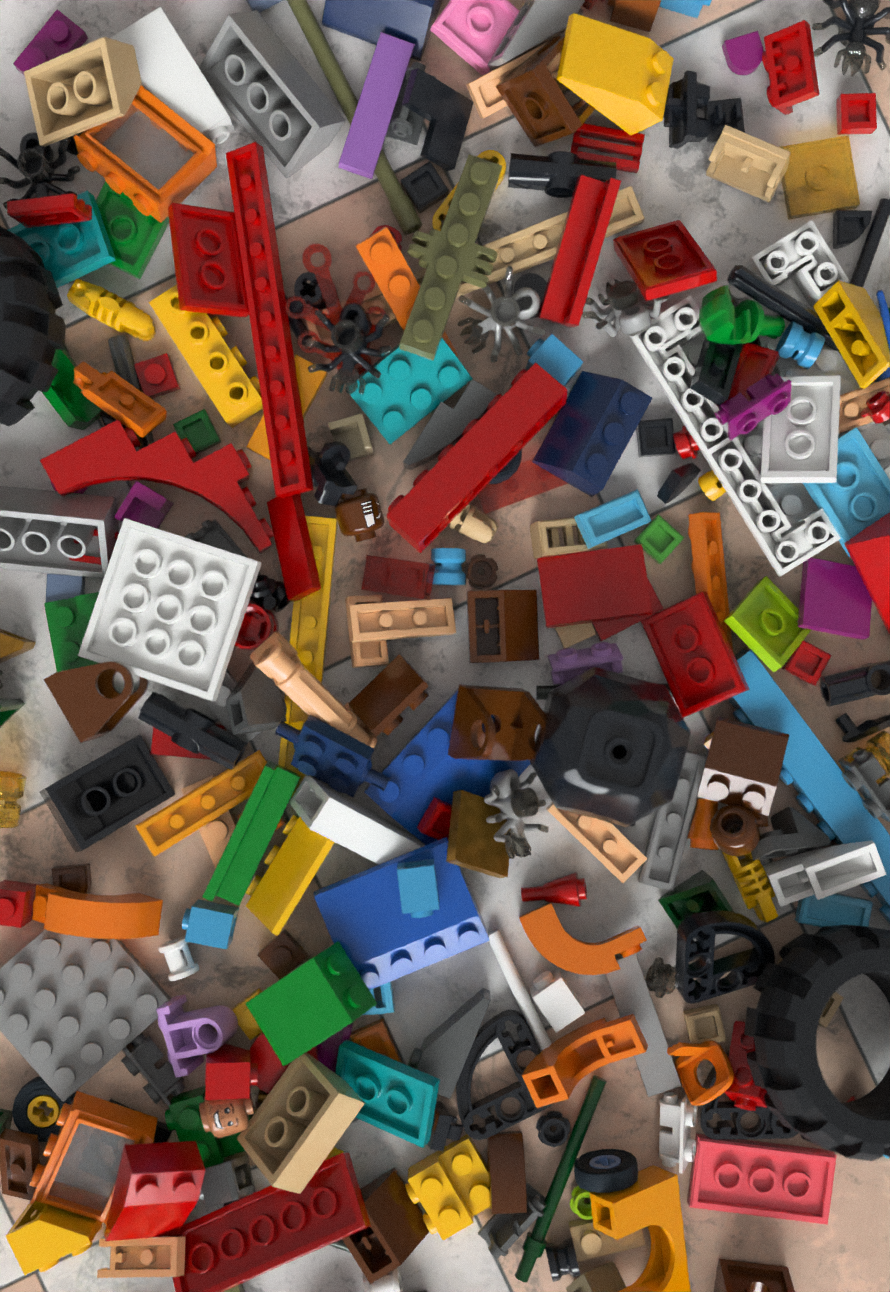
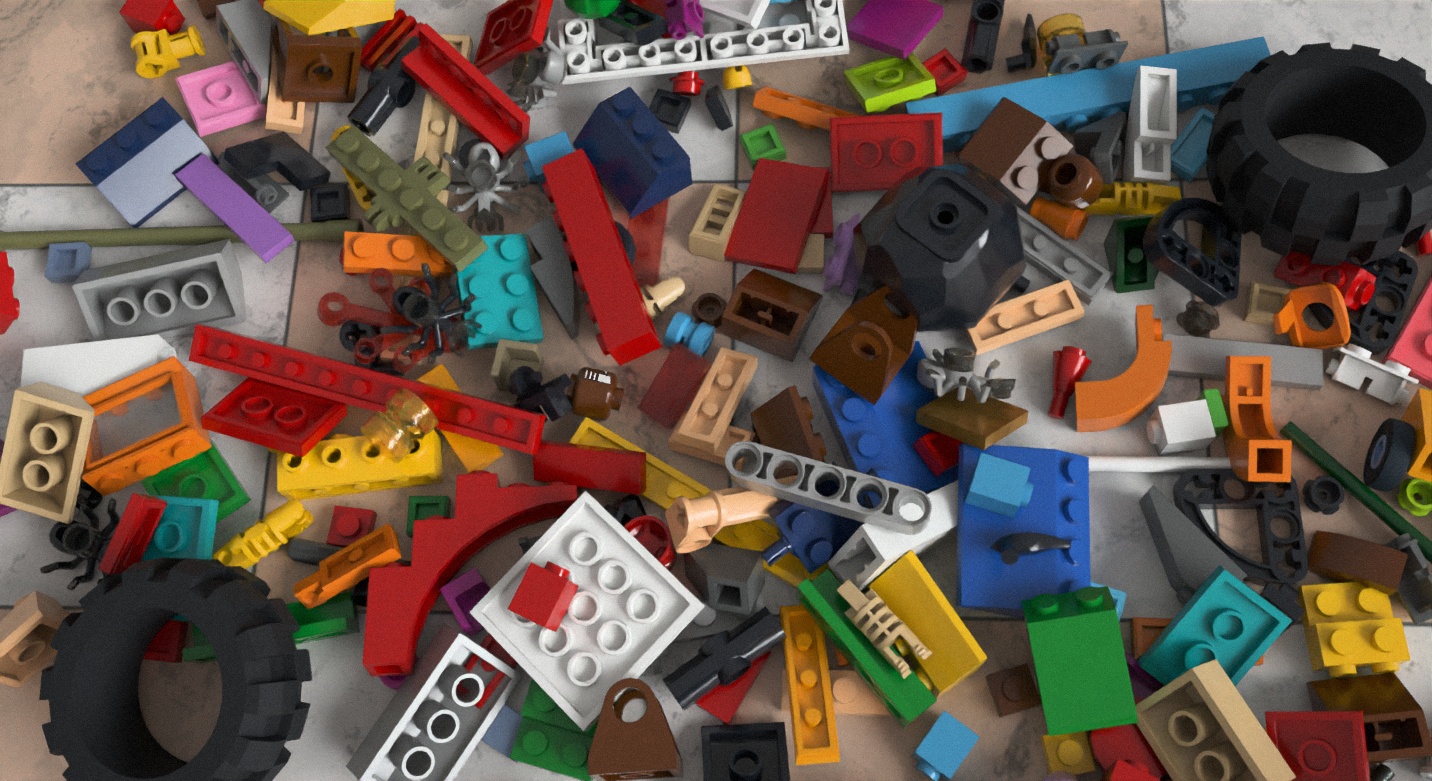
camera: 60 degrees left, 20 degrees down
medium azure tile [574,489,652,549] -> none
none -> clear yellow wheel [361,387,439,464]
none -> red brick [508,561,579,632]
none -> light grey beam [725,441,932,535]
none -> tan hinge [837,579,932,679]
none -> black bar [990,532,1071,565]
none -> bright green tile [1196,388,1229,439]

